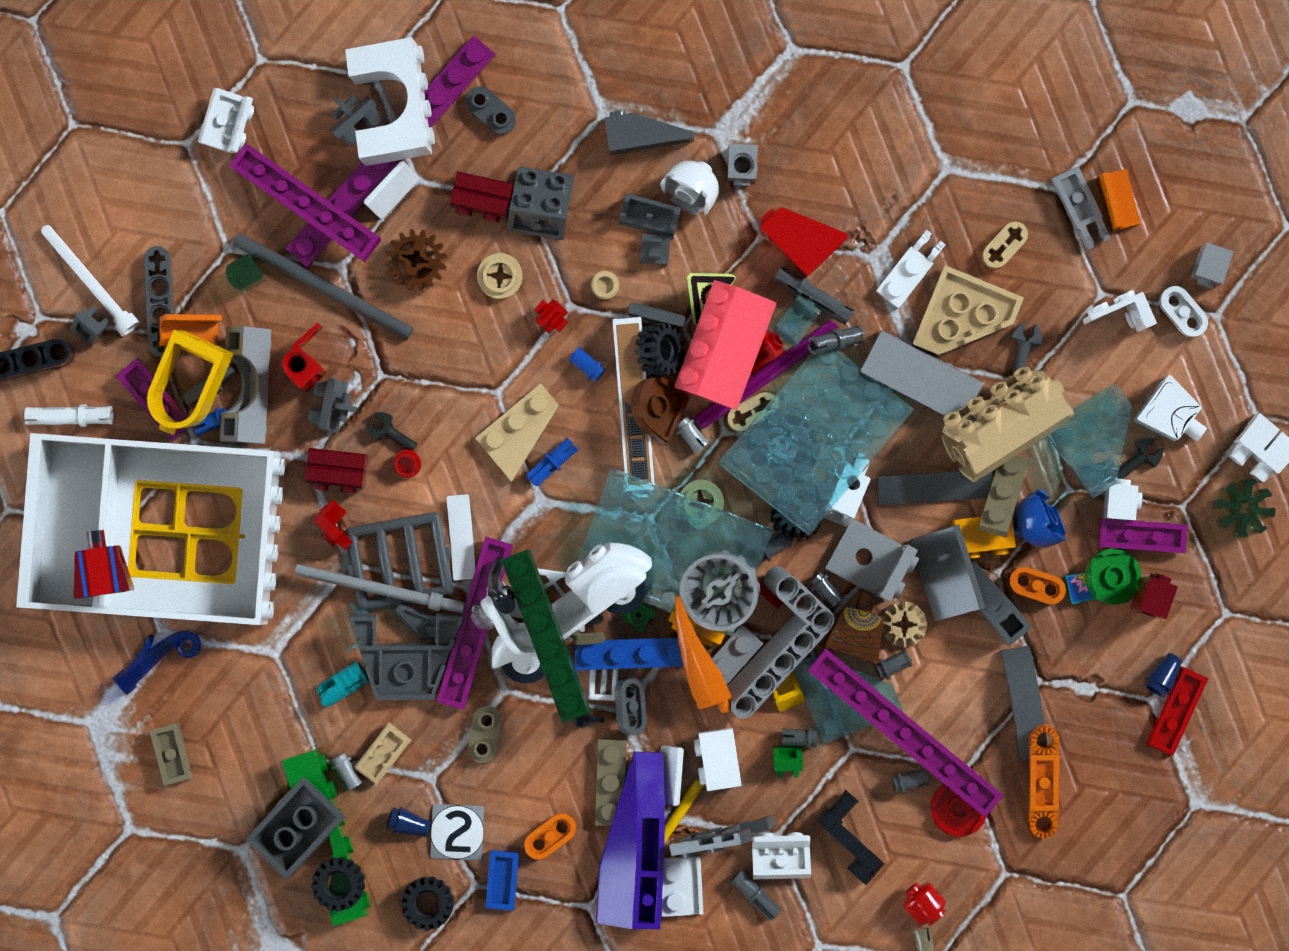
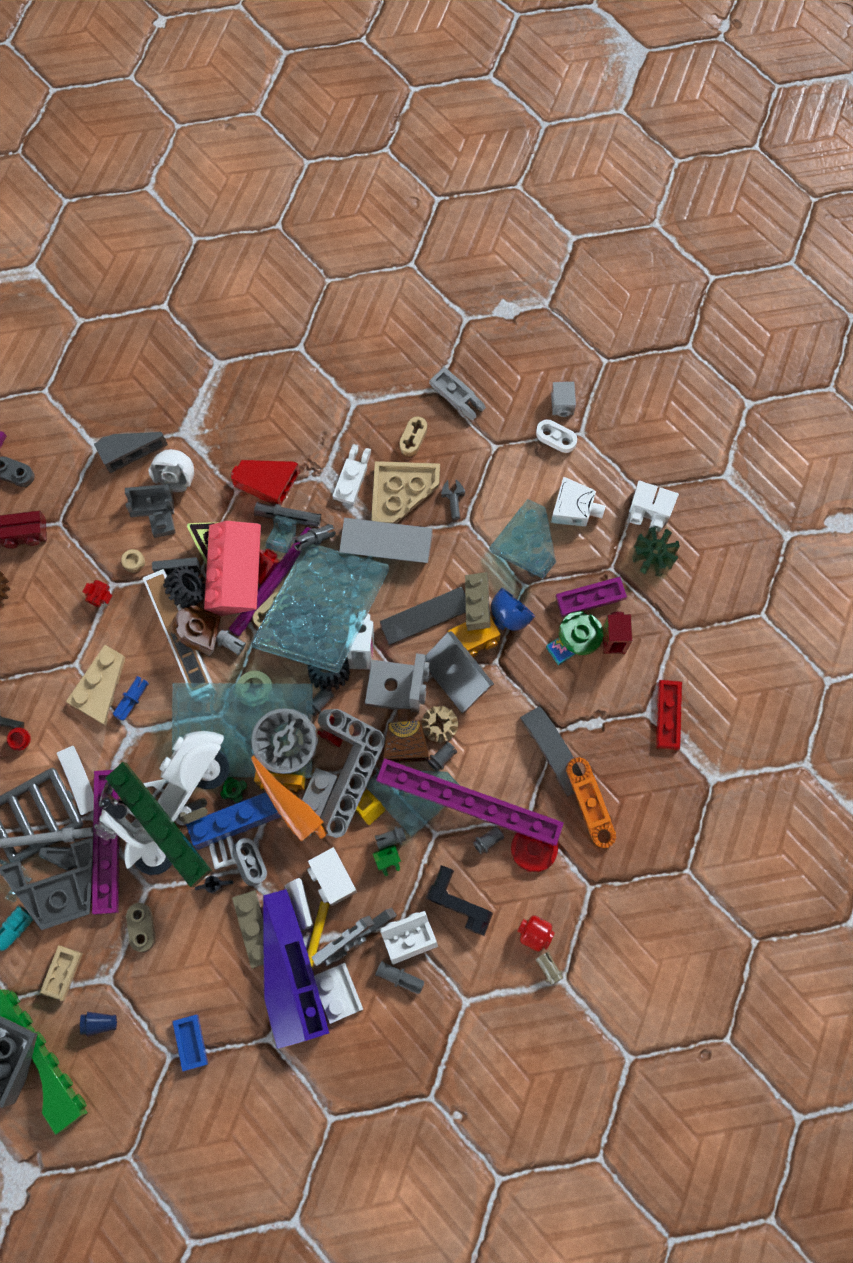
camera: 20 degrees left, 15 degrees down
black tyre [311,857,365,912] -> none
light grey pin [330,753,362,791] -> none
black tyre [401,876,454,931] -> none
sticker [431,804,484,860] -> none
tan gear [477,253,523,299] -> none
dark grey bracket [508,167,574,240] -> none
orange plate [524,813,576,860] -> none
blue pin [568,347,606,382] -> none
light grey brick [727,144,758,187] -> none
dark grey pin [808,572,844,609] -> none
tan brick [941,367,1074,482] -> none
dark grey slope [971,561,1032,646] -> none
orange plate [1008,567,1066,604] -> none
white bracket [1082,290,1157,333] -> none
orange panel [1097,169,1141,232] -> none
white brick [1103,479,1142,521] -> none
pearl dark grey bar [1116,438,1164,479] -> none
dark blue cone [1145,653,1183,697] -> none

